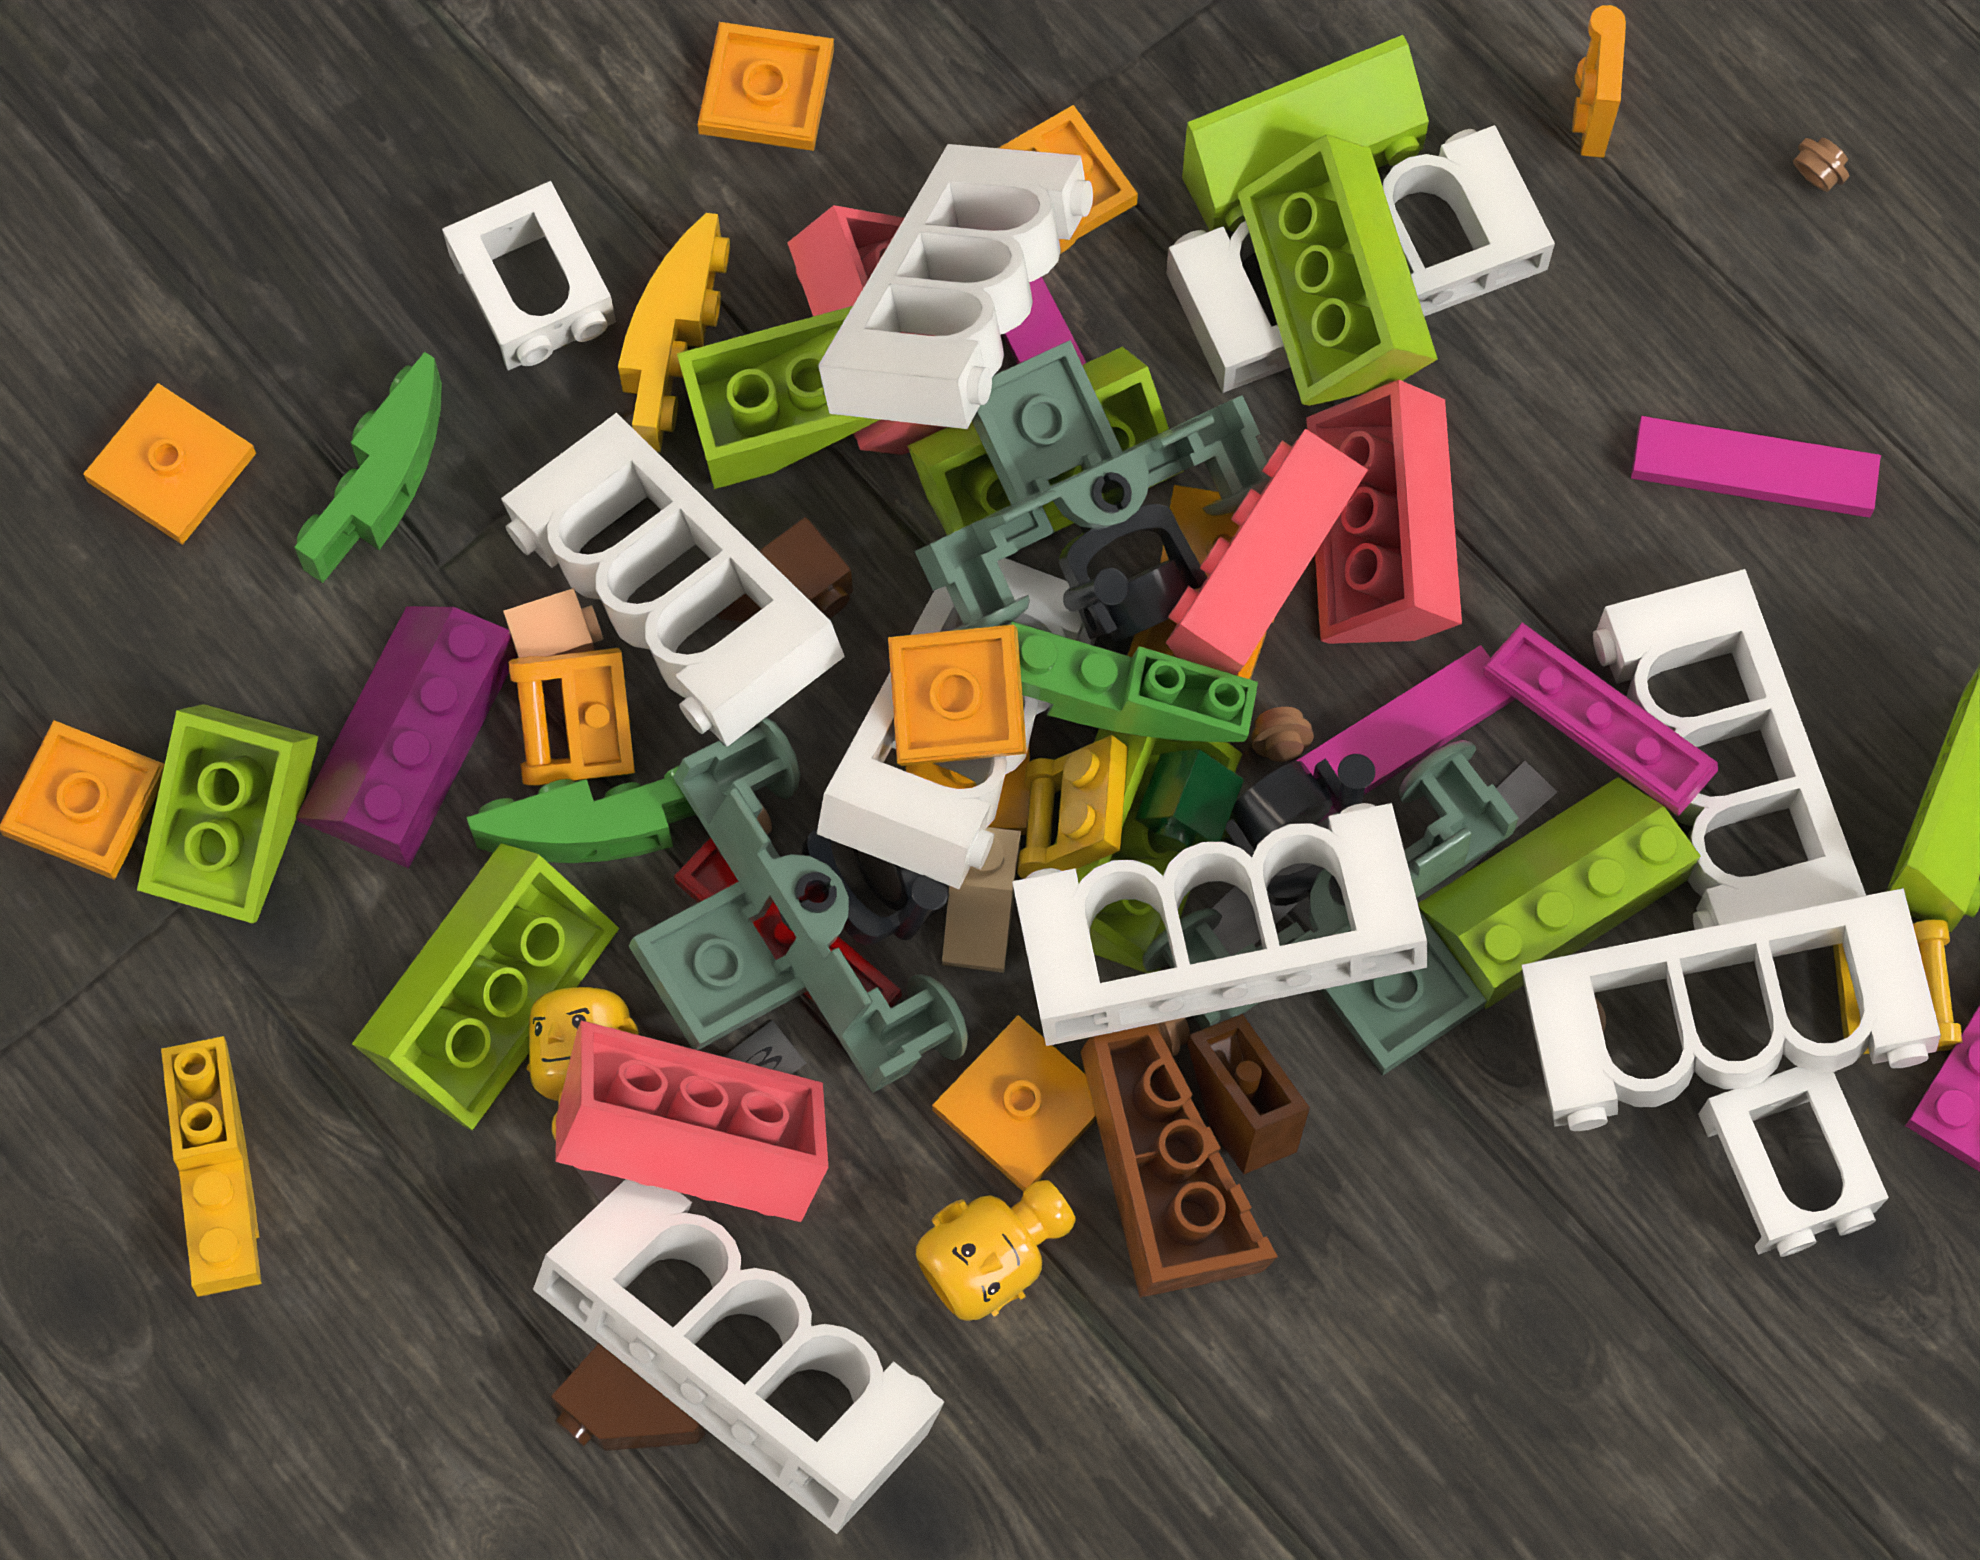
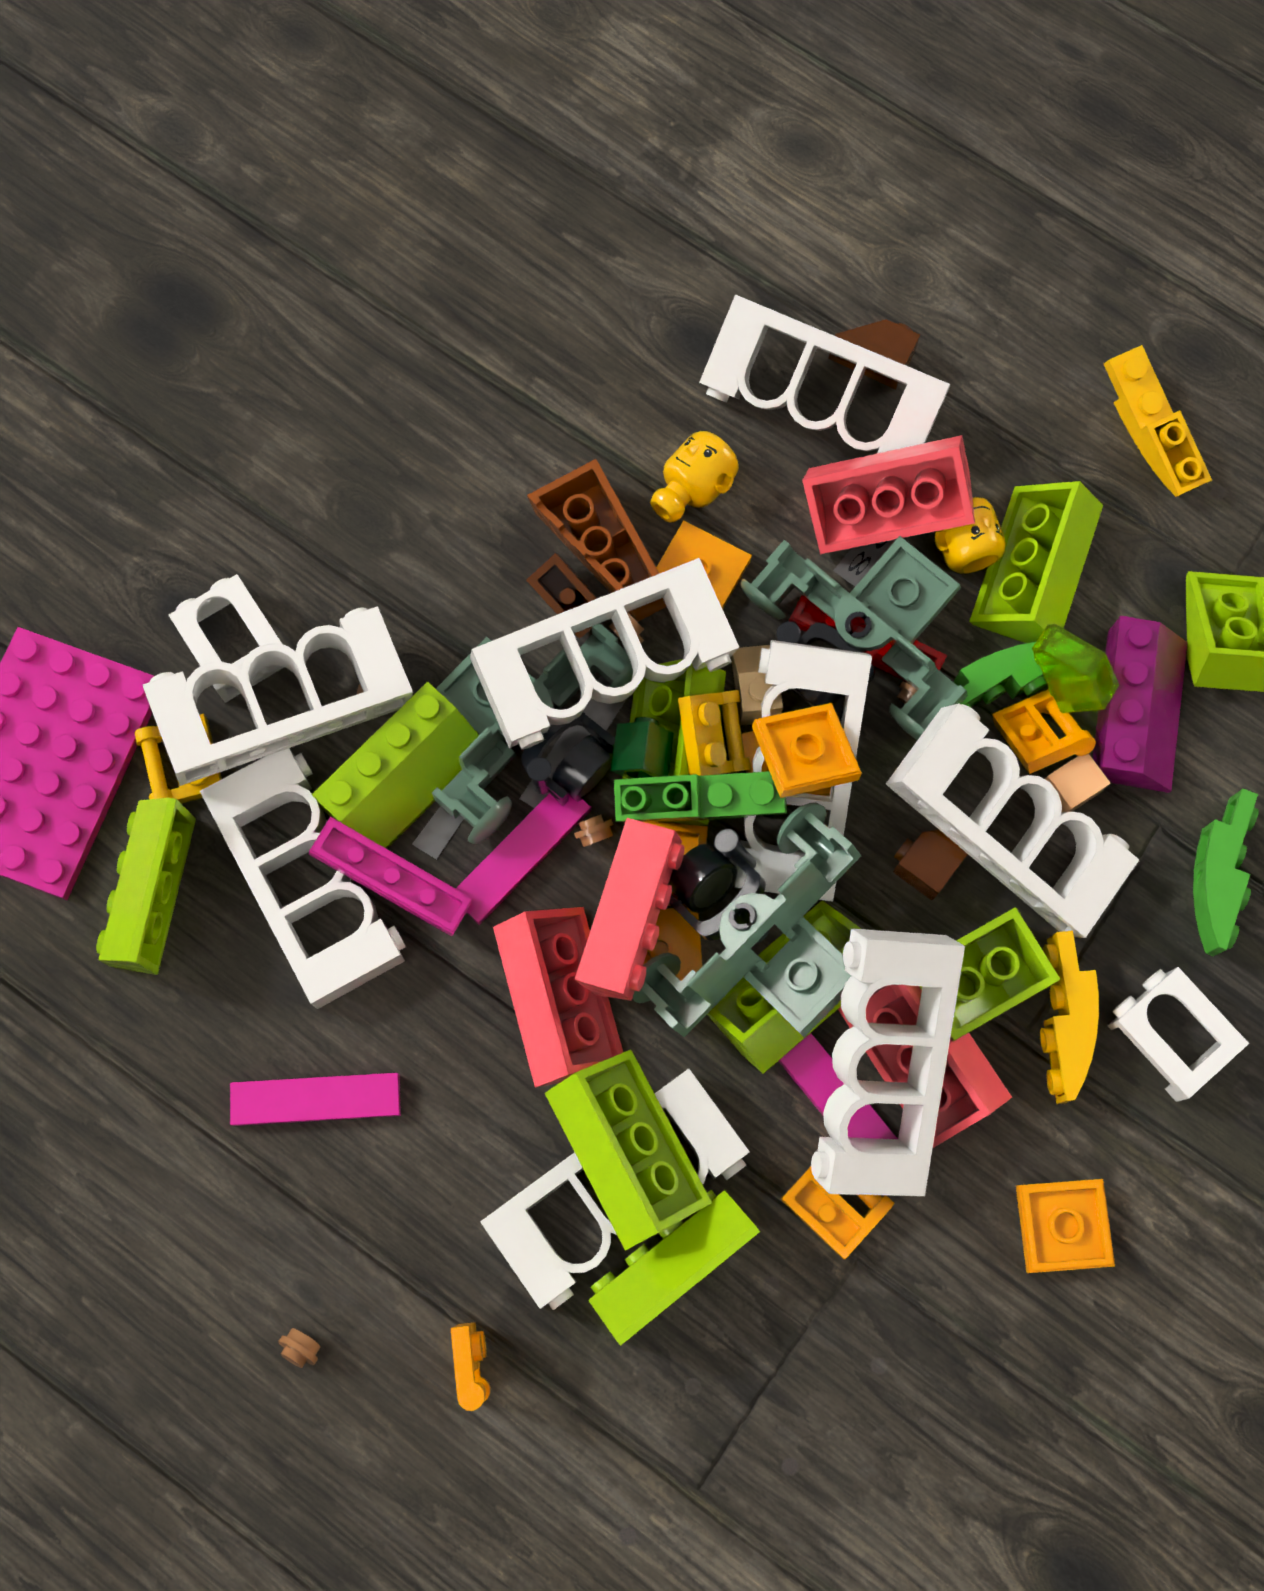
camera: 165 degrees right, 5 degrees up
none -> clear neon green slope [1032,624,1119,713]

